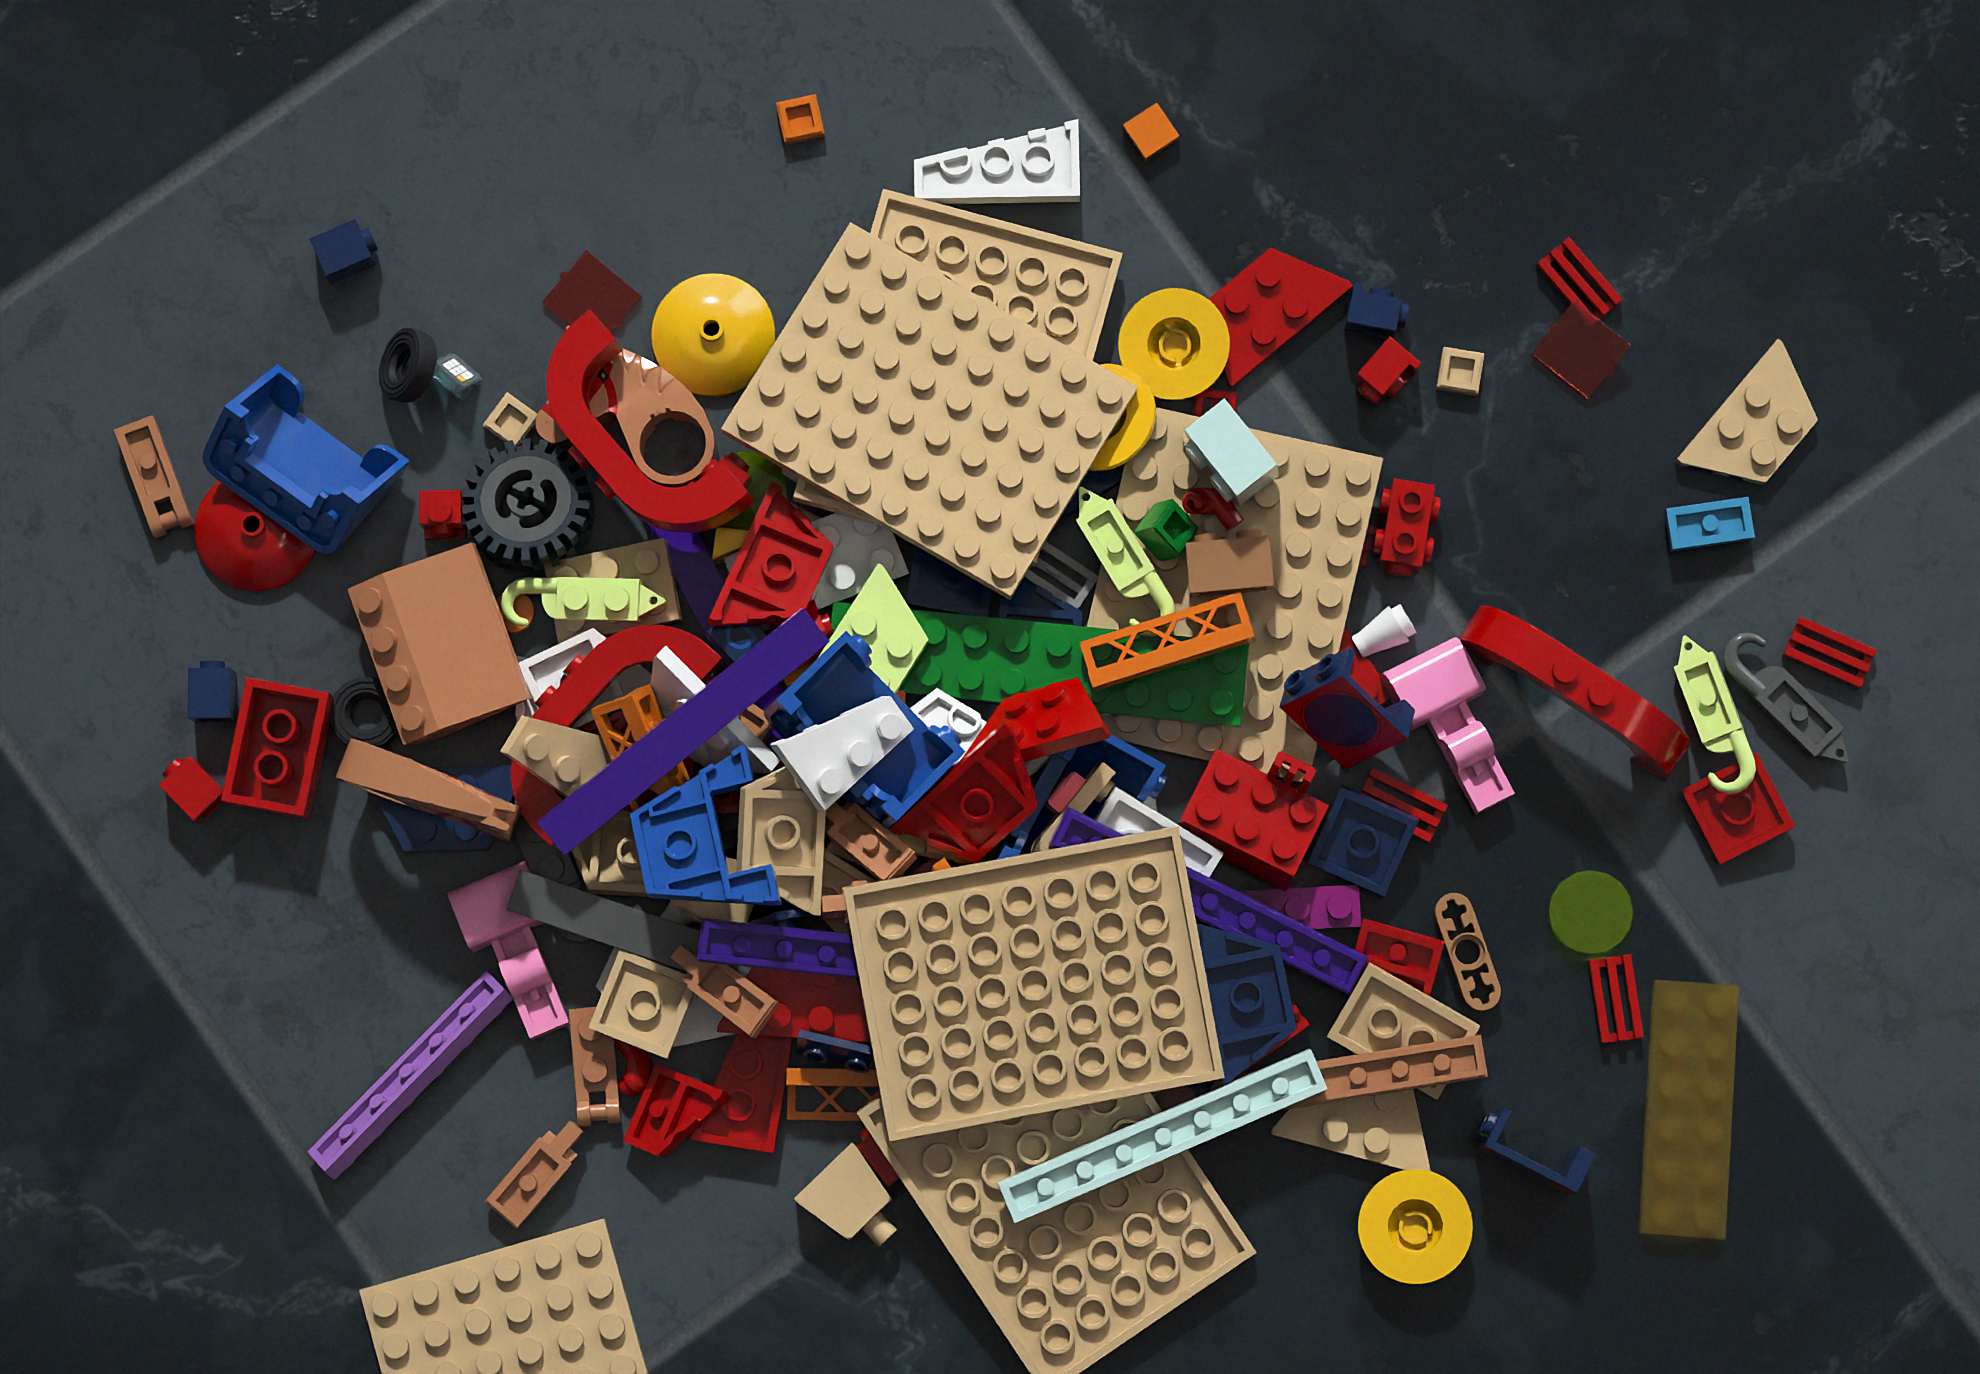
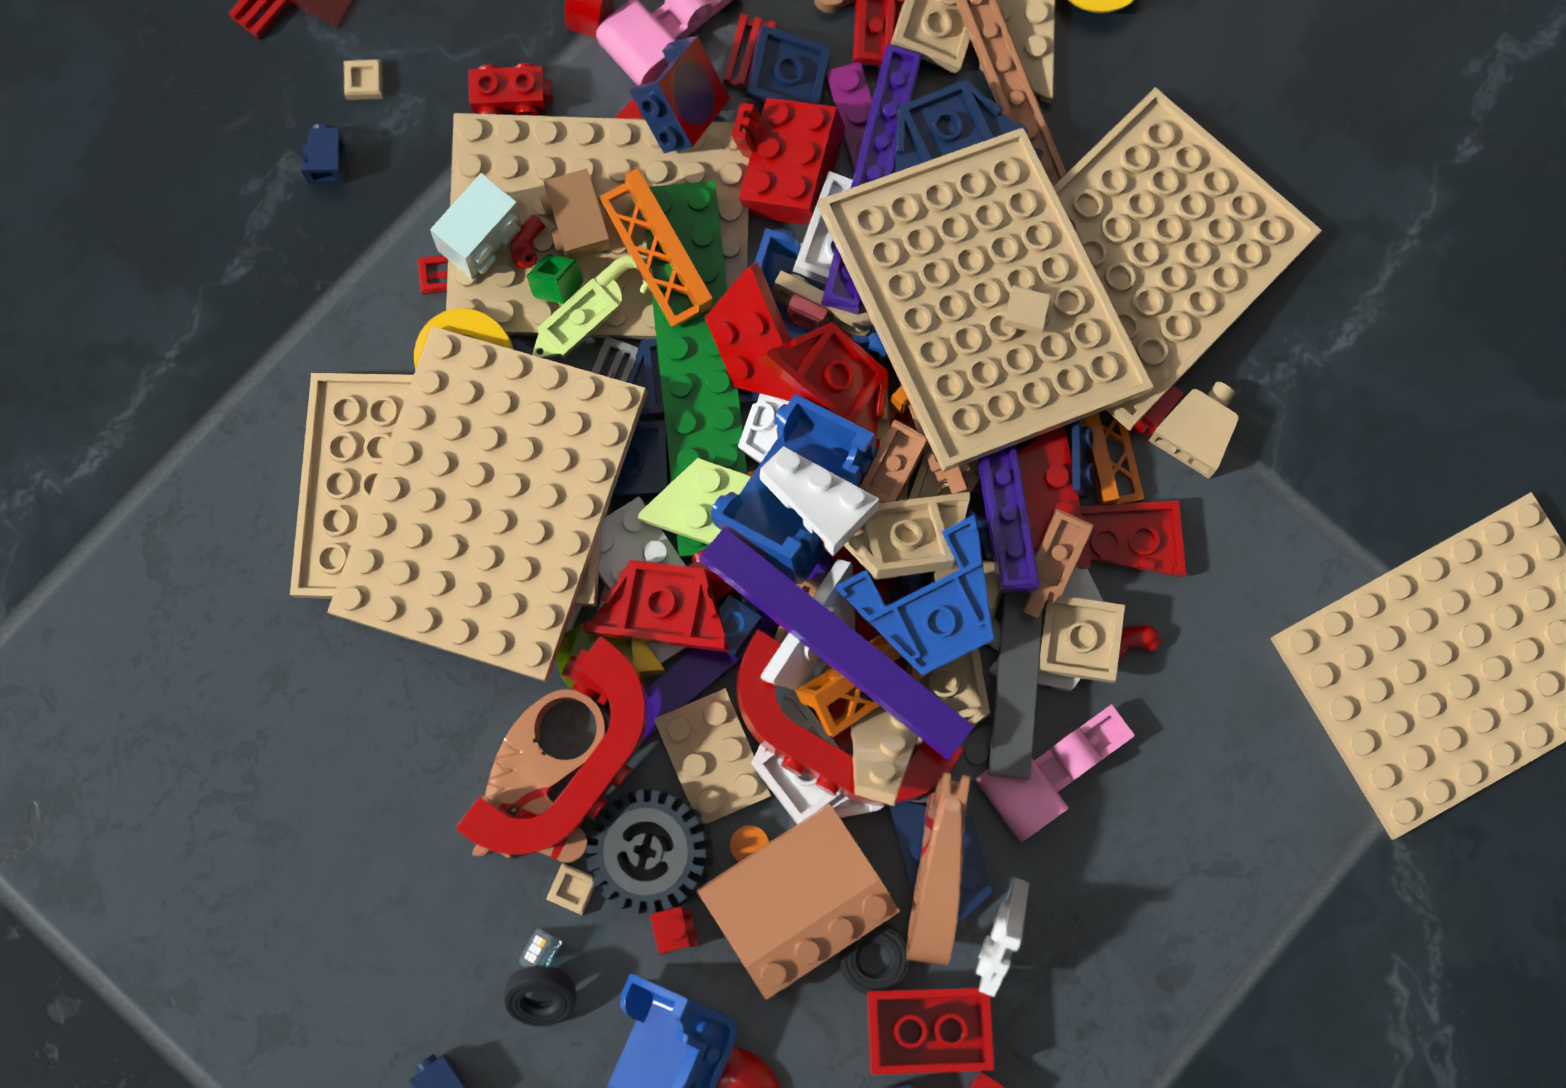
camera: 105 degrees left, 5 degrees down
medium lavender plate [307,970,514,1180] -> none
nougat hinge [484,1121,585,1229] -> none
yellowish green plate [501,577,667,627] -> none
clear red piece [542,250,642,333] -> none
nougat plate [569,1007,622,1127] -> none
red wing [623,1063,729,1159] -> none
yellow dish [651,274,776,397] -> none
orange tile [776,94,825,145] -> none
white wing [914,119,1080,204] -> none
light aqua plate [997,1049,1328,1223] -> none
yellow hat [1118,288,1230,400] -> none
orange tile [1122,103,1180,161] -> none
red wing [1208,247,1353,389] -> none
white cone [1352,604,1417,658] -> none
red brick [1355,337,1421,405] -> none
none -> white wing [976,877,1029,997]
none -> tan tile [1003,285,1050,334]

